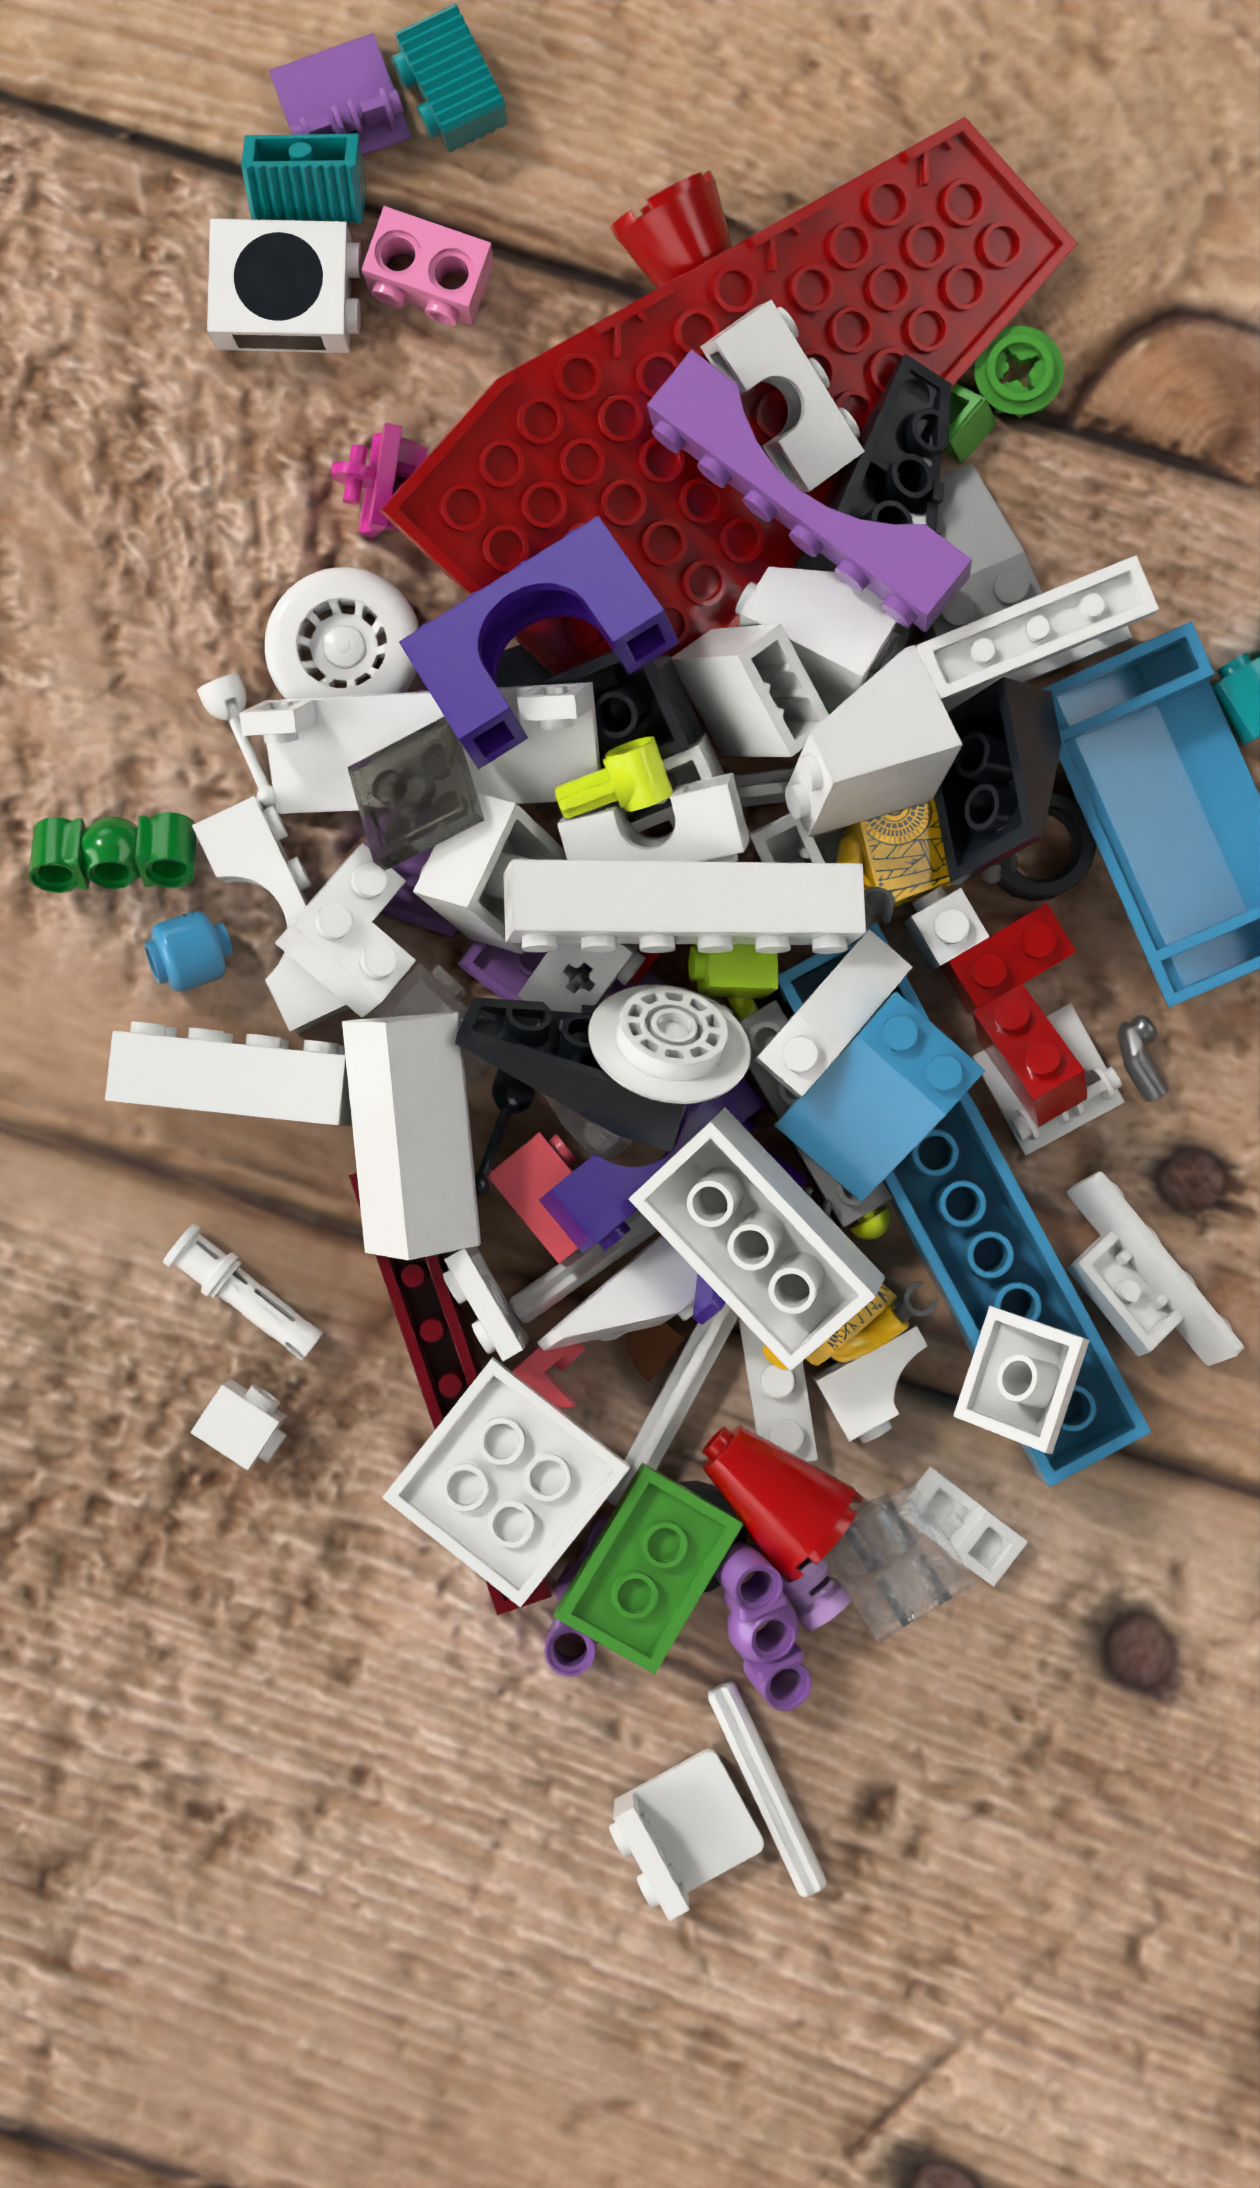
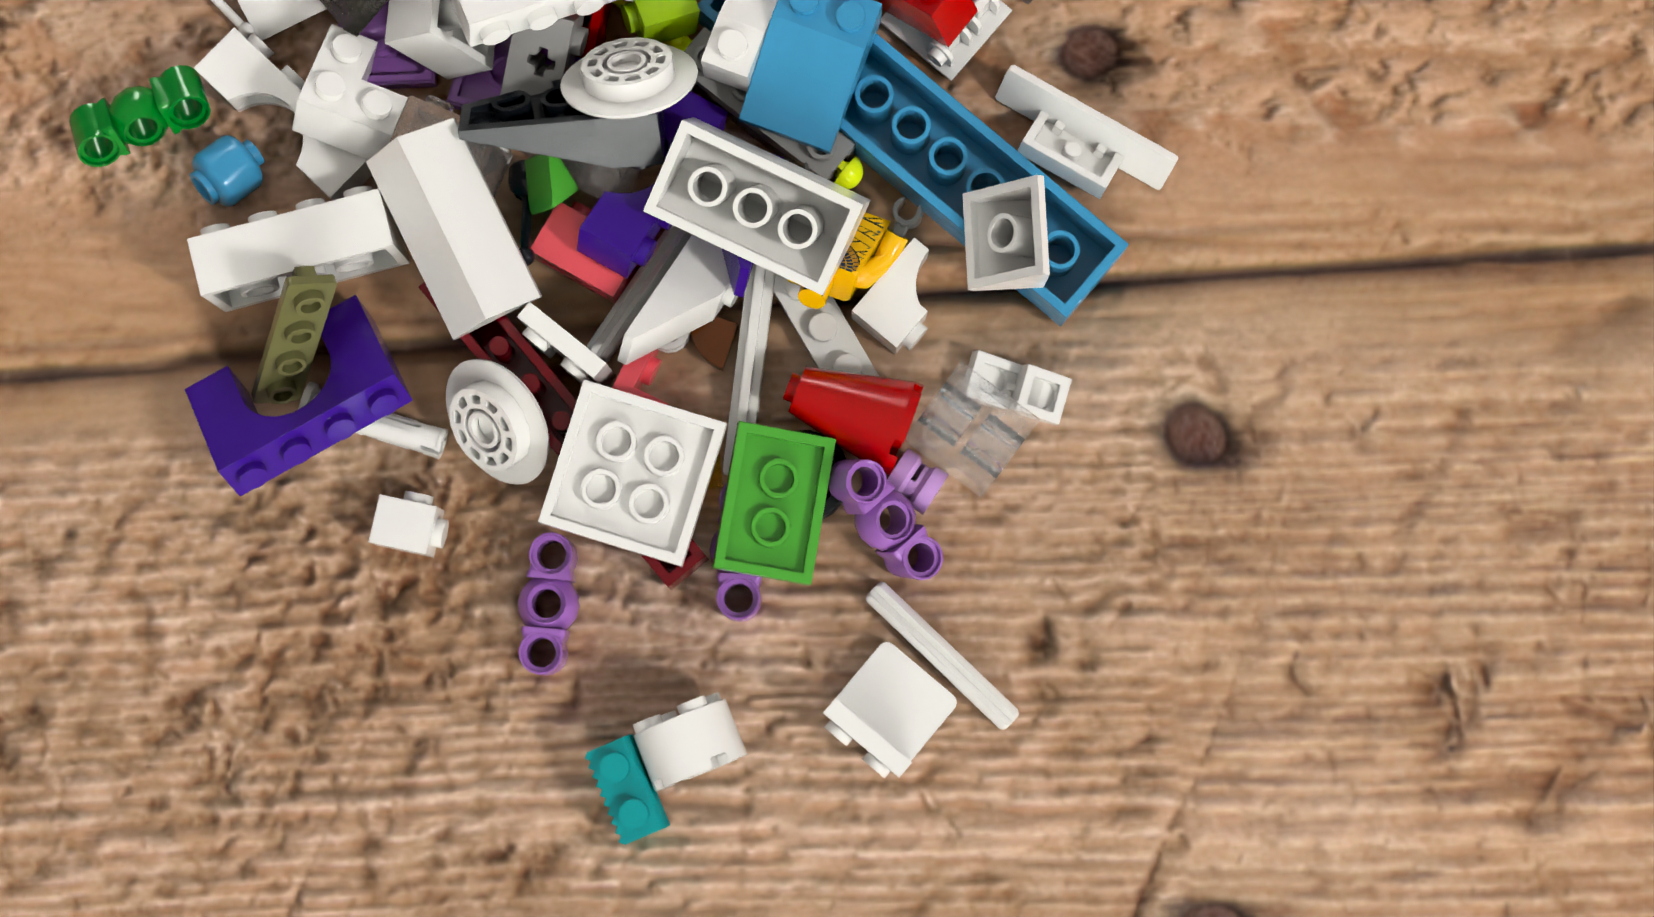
camera: 20 degrees left, 5 degrees down
none -> dark purple arch [185,295,413,497]
none -> olive bracket [251,266,337,404]
none -> white wheel [446,359,549,485]
none -> medium lavender piece [518,532,580,676]
none -> bright green slope [525,154,579,215]
none -> teal brick [584,734,670,845]
none -> white brick [633,692,748,792]

